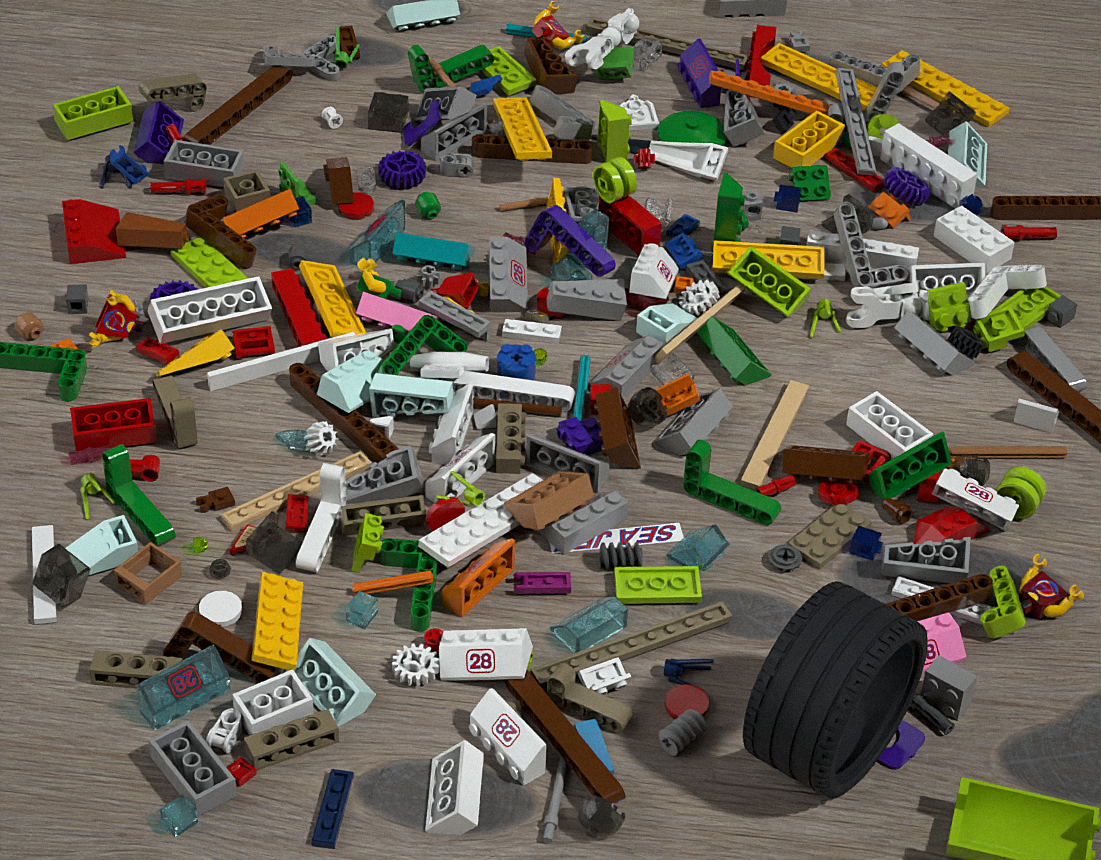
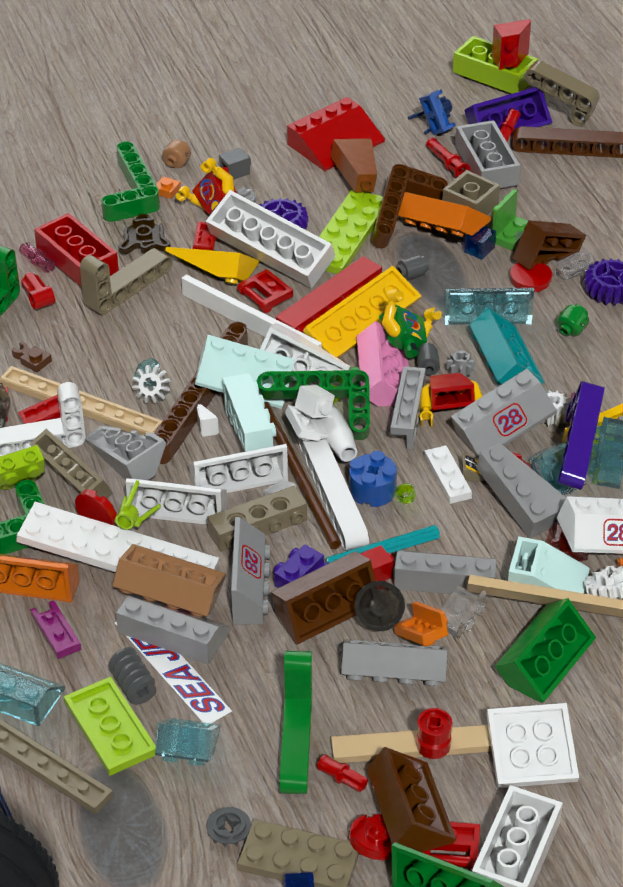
camera: 65 degrees right, 0 degrees up
none -> dark brown tile [118,214,171,254]
none -> white brick [295,385,335,418]
none -> red wheel [416,708,453,759]
none -> white plate [486,703,579,788]
none -> red slope [492,19,531,70]

